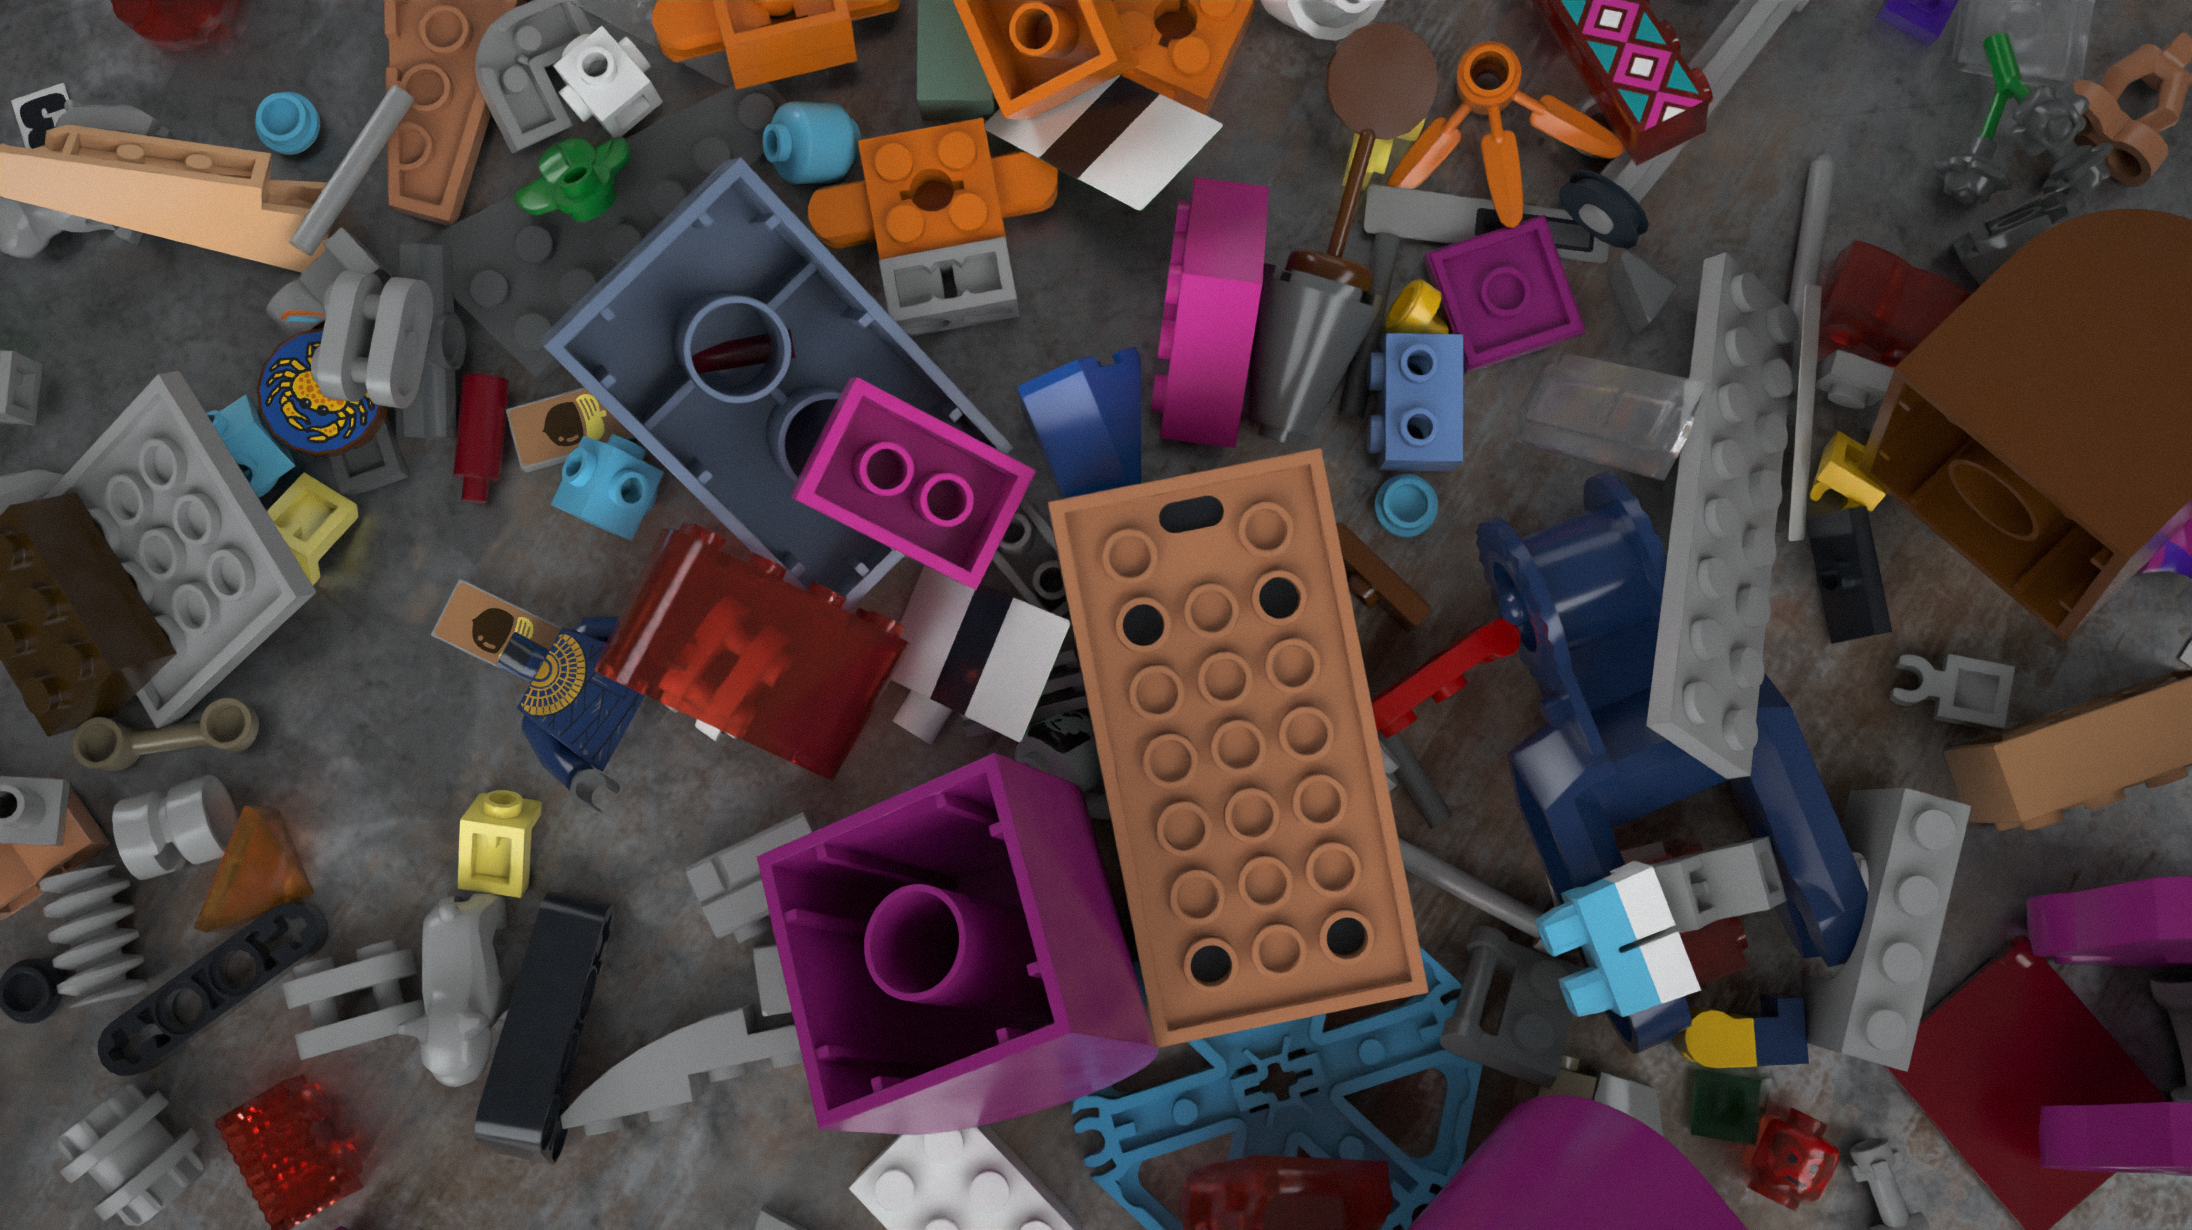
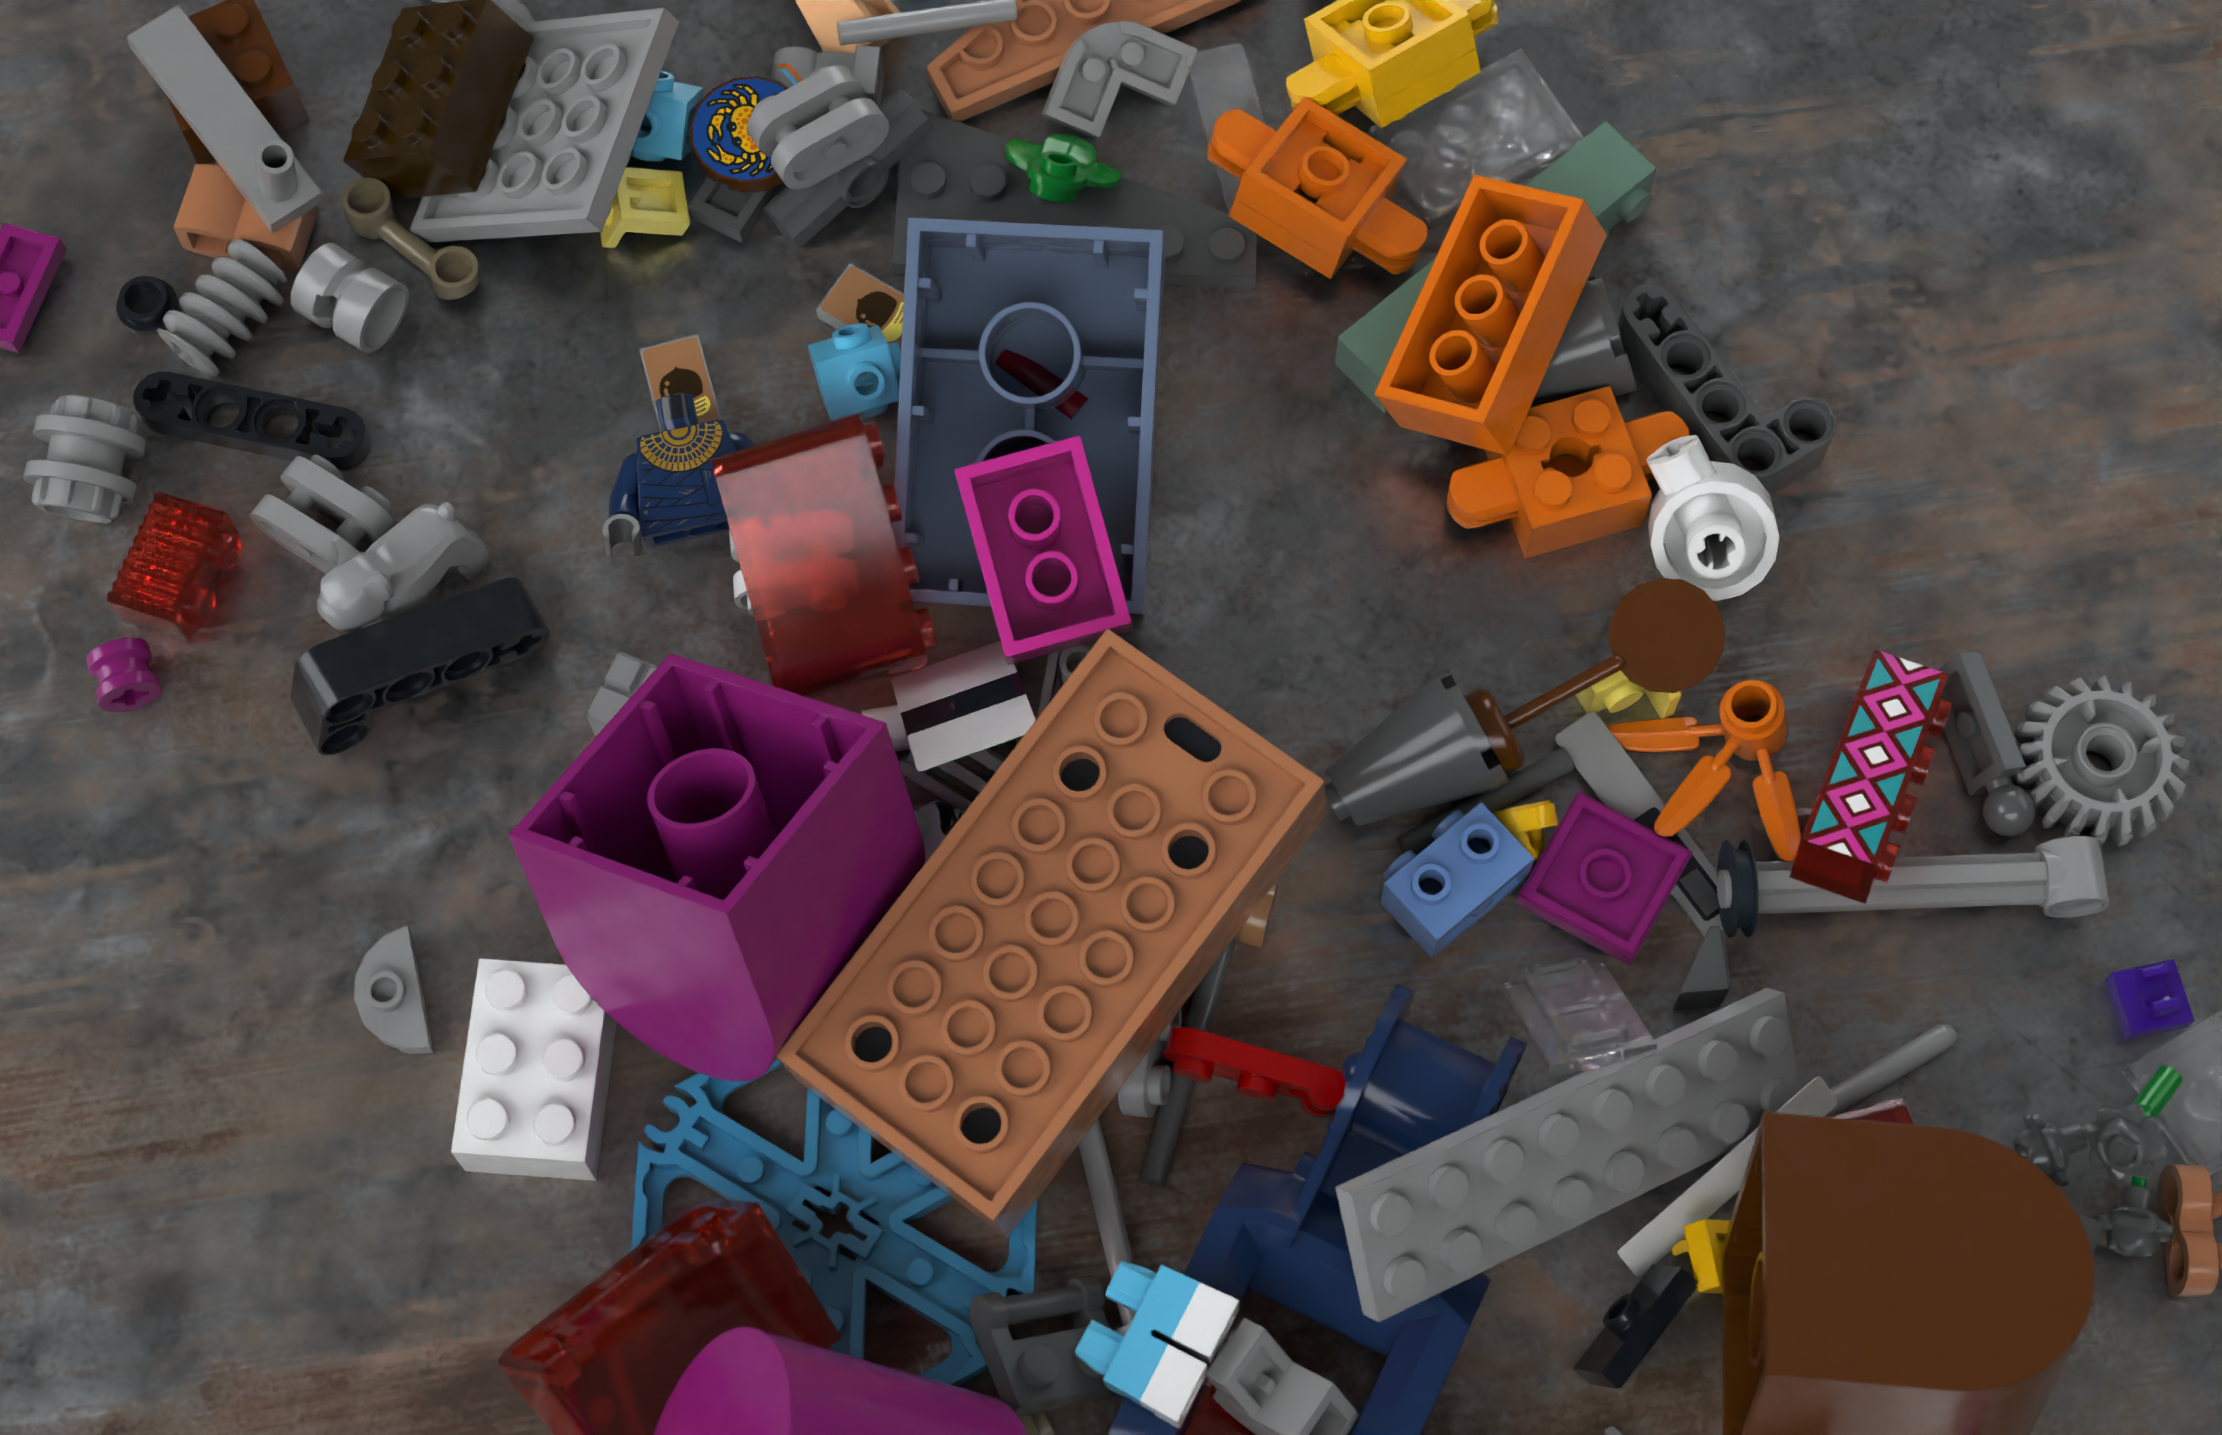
camera: 50 degrees right, 15 degrees down
clear orange slope [194,805,314,933] -> none
dark red cylinder [453,374,510,503] -> none
light yellow bracket [458,790,542,898] -> none
white brick [553,26,663,138] -> none
light grey slope [560,1004,803,1136] -> none
medium azure head [763,101,861,185] -> none
orange brick [808,118,1058,260] -> none
light grey brick [879,237,1020,337] -> none
white sticker [984,75,1223,211] -> none
blue slope [1017,347,1141,499] -> none
dark pink brick [1150,177,1269,448] -> none
reddish brown plate [1336,522,1432,633] -> none
medium azure plate [1374,474,1438,538] -> none

